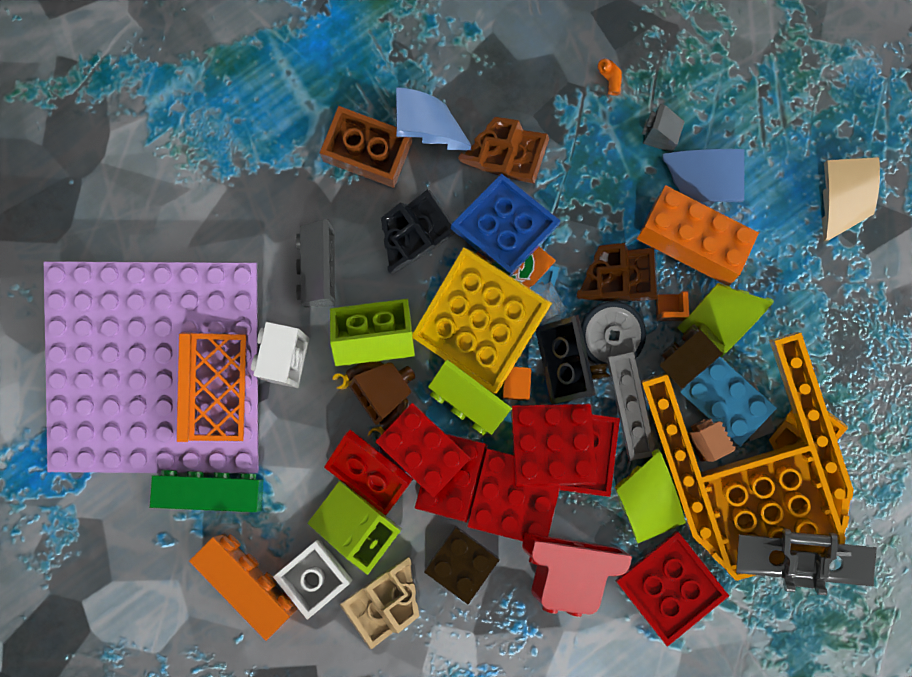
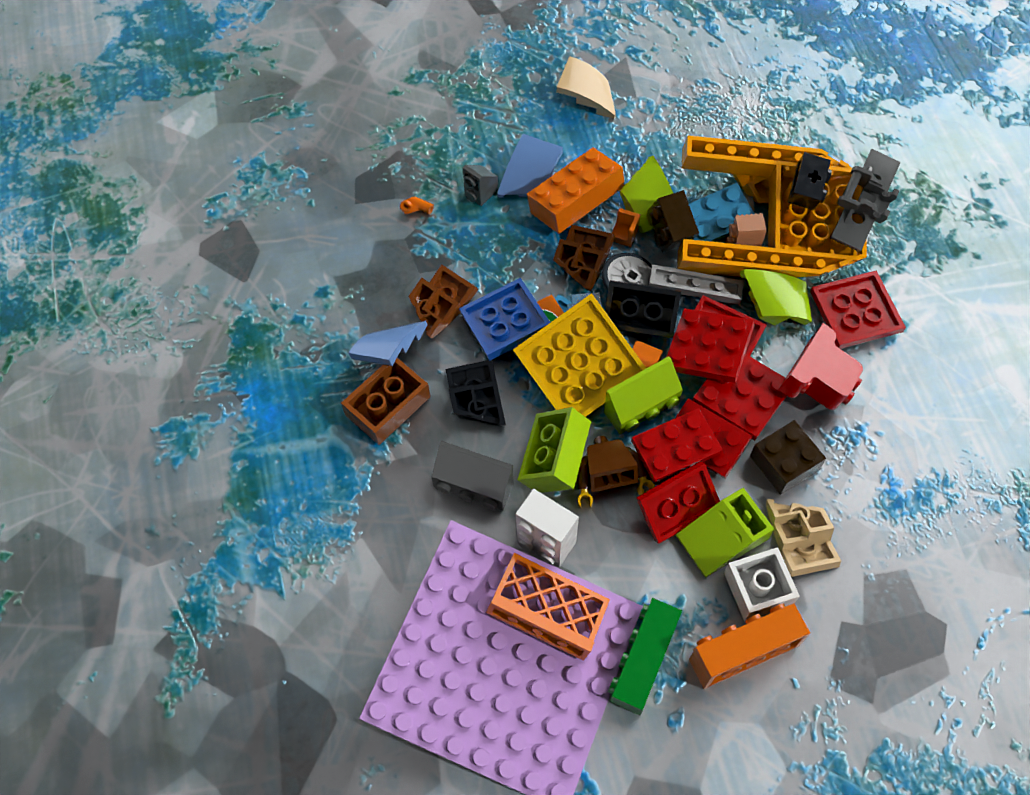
camera: 65 degrees left, 20 degrees down
none -> black brick [787,152,832,210]

